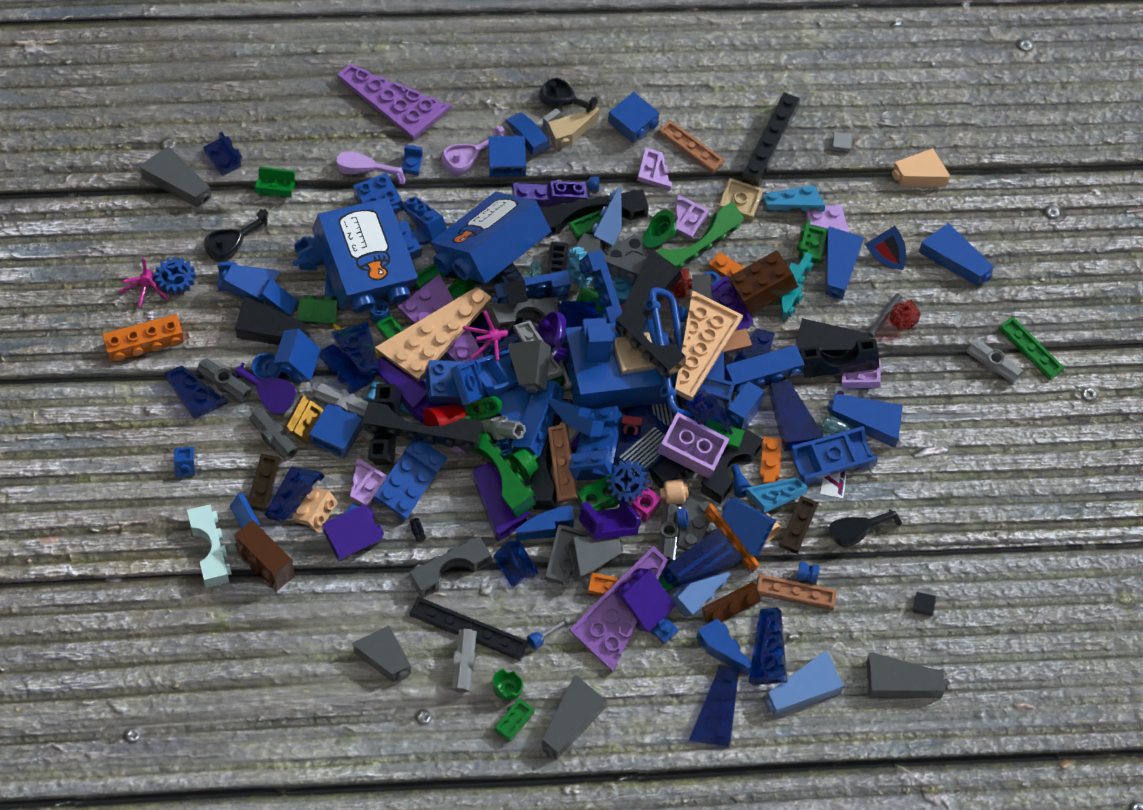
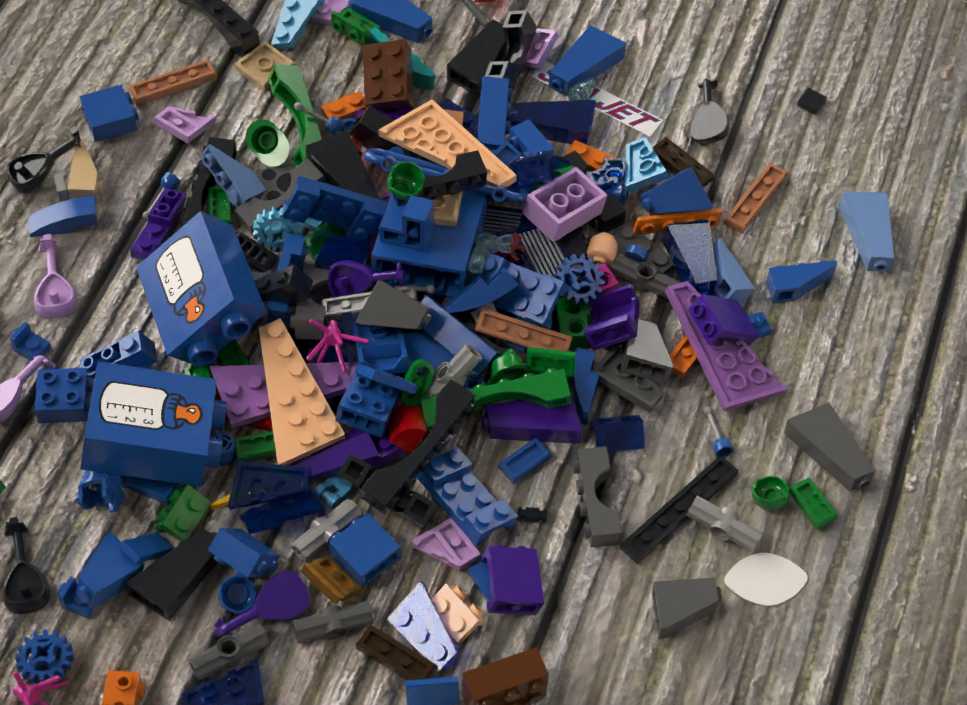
camera: 65 degrees left, 5 degrees down
blue brick [488,135,526,177] -> none
lavender wing [676,195,710,240] -> none
clear blue wing [689,665,740,747] -> none
reddish brown plate [701,582,761,624] -> none
clear blue wing [748,607,787,685] -> none
blue piece [790,426,878,485] -> none
blue wheel [796,561,820,585] -> none
dark grey slope [866,653,948,698] -> none
none -> hinge [294,102,344,135]
none -> green hair [387,161,425,200]
none -> clear light blue bar [468,233,514,273]
none -> blue tile [498,438,552,484]
none -> green plate [527,347,576,378]
none -> clear blue tile [586,158,626,191]
none -> white sticker [724,552,808,606]

